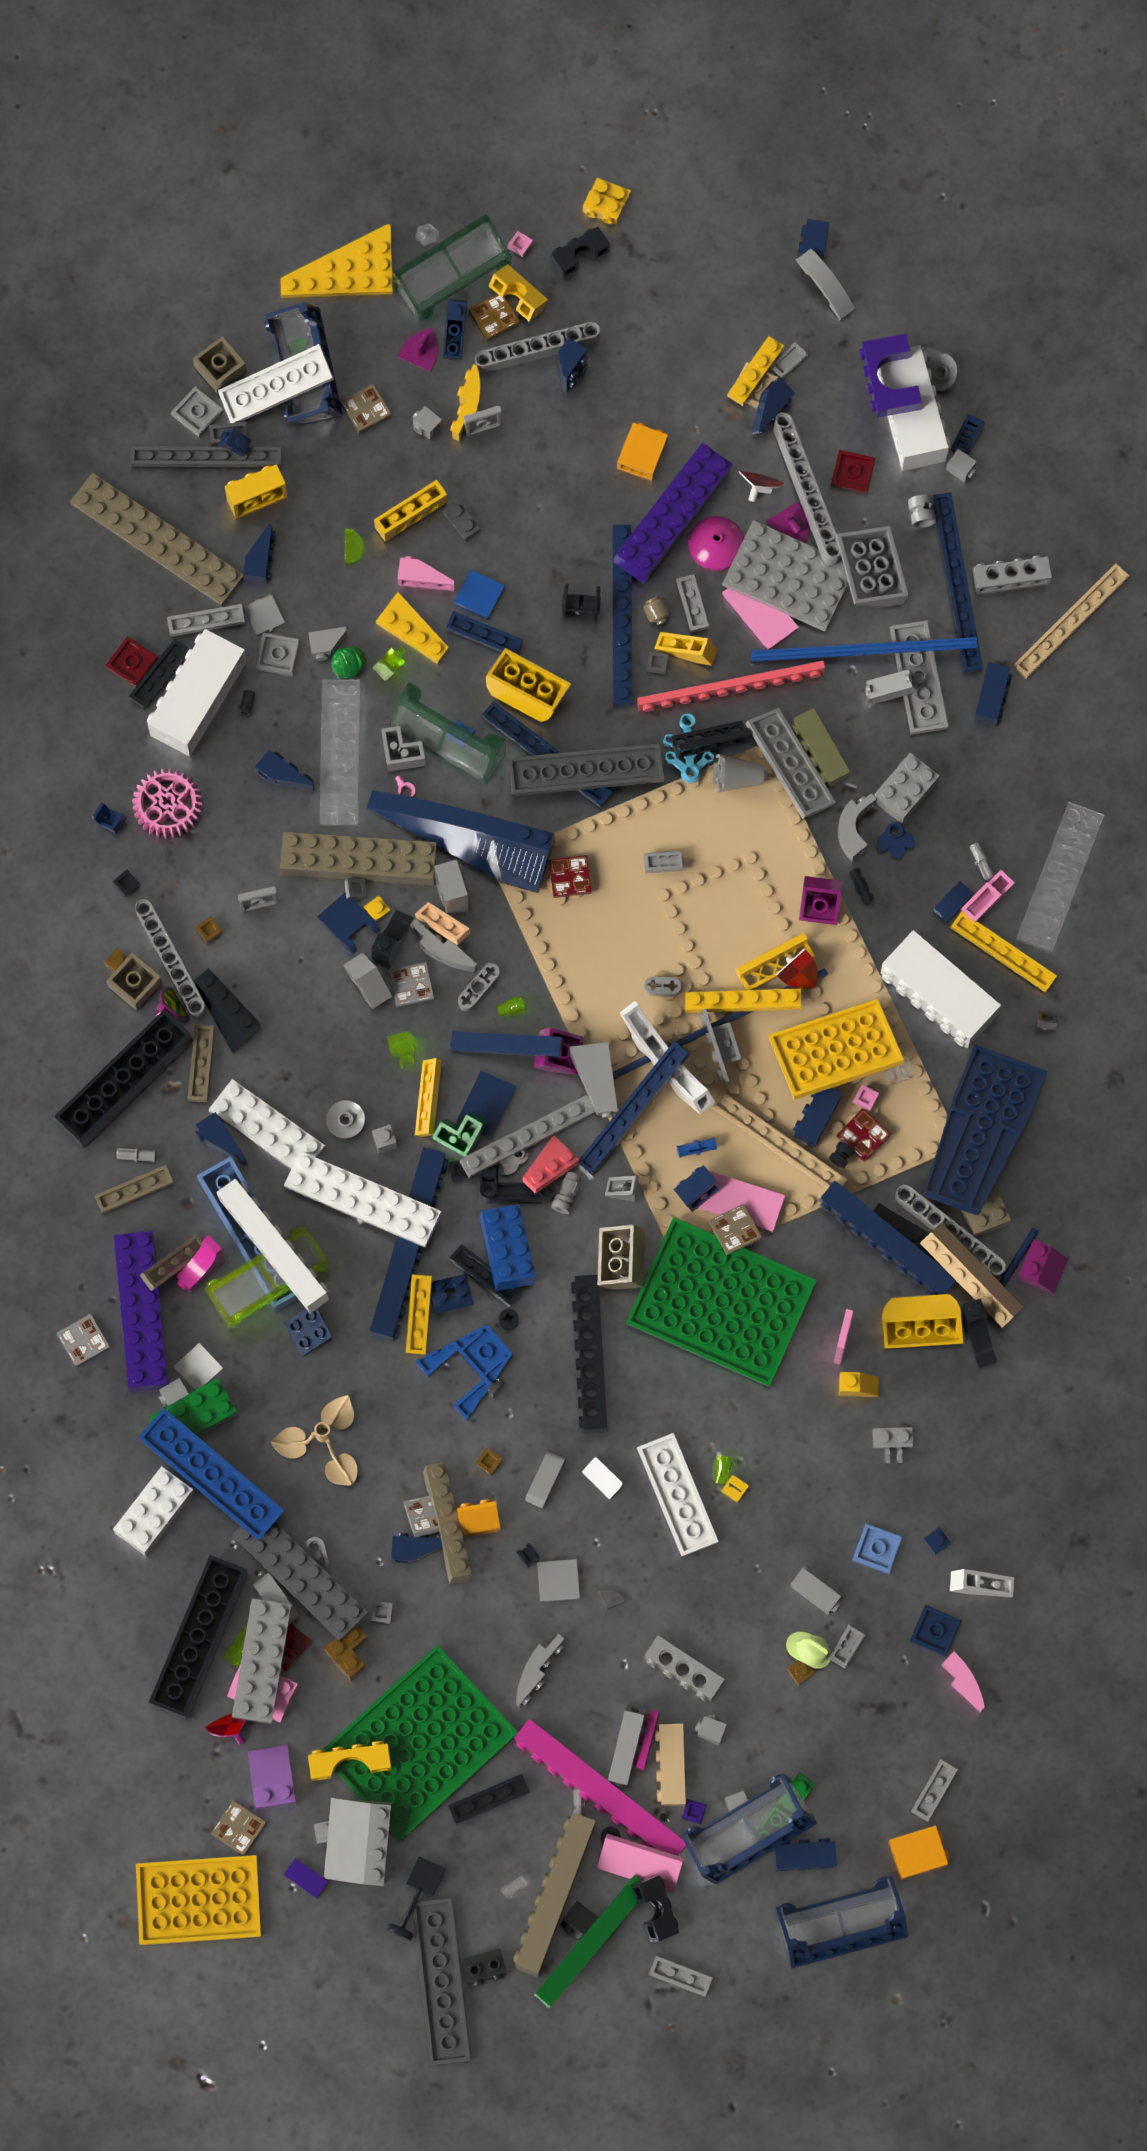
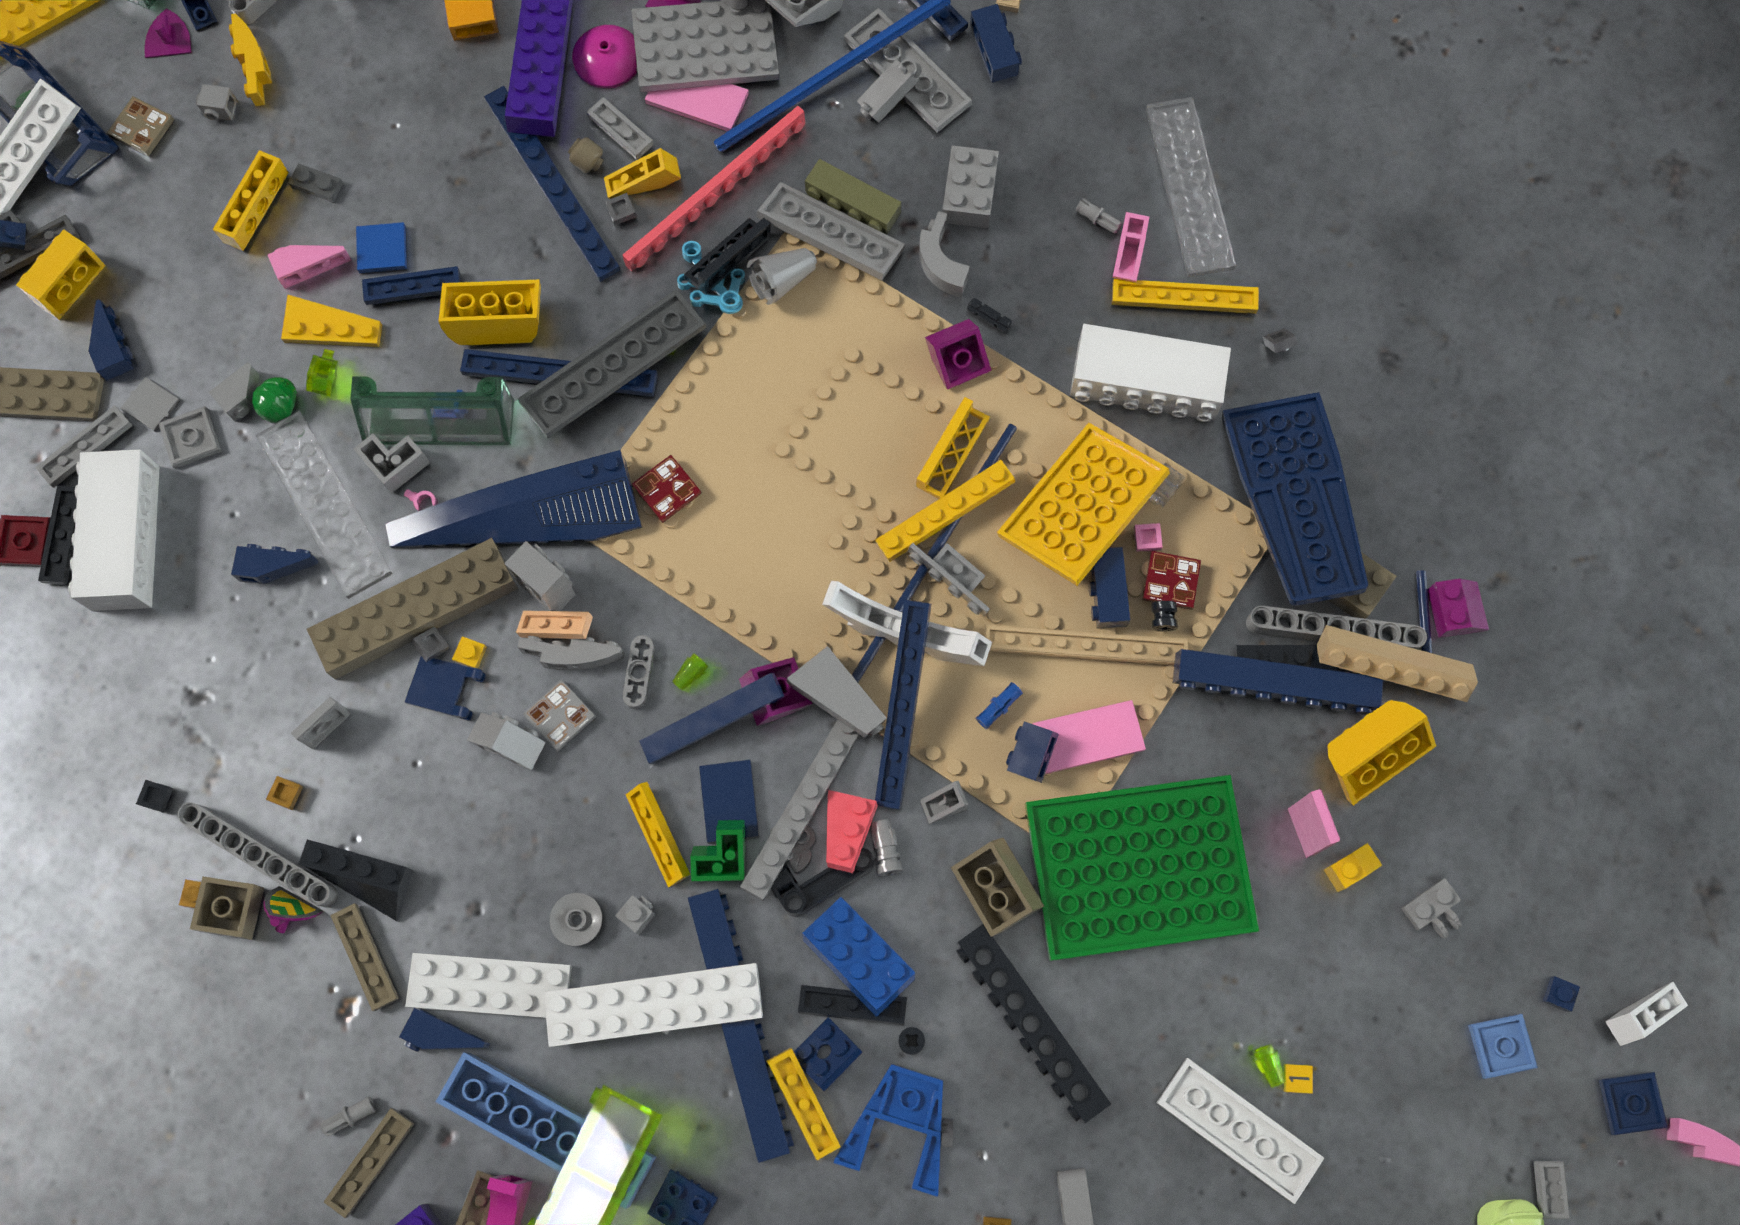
camera: 30 degrees left, 0 degrees up
black brick [54,1009,193,1148] -> none
dark blue bracket [92,803,127,834] -> none
bright pink gear [132,768,203,839] -> none
white brick [216,1179,329,1313] -> none
pearl dark grey pin [238,690,256,716] -> none
clear neon green tile [345,528,364,566] -> none
black arch [371,910,413,969] -> none
clear neon green brick [387,1031,417,1069] -> none
black plate [449,1160,472,1182] -> none
light grey tile [464,405,502,436] -> none
black hose [562,583,601,624] -> none
slope [582,1456,624,1500] -> none
light grey plate [644,851,684,874] -> none
light grey beam [644,977,681,997] -> none
dark tan tile [709,1204,762,1256] -> none
shield [776,949,818,989] -> none
light grey brick [790,1565,844,1615] -> none
dark blue plate [877,822,915,860] -> none
dark blue slope [933,881,974,922] -> none
black arch [961,1298,997,1369] -> none

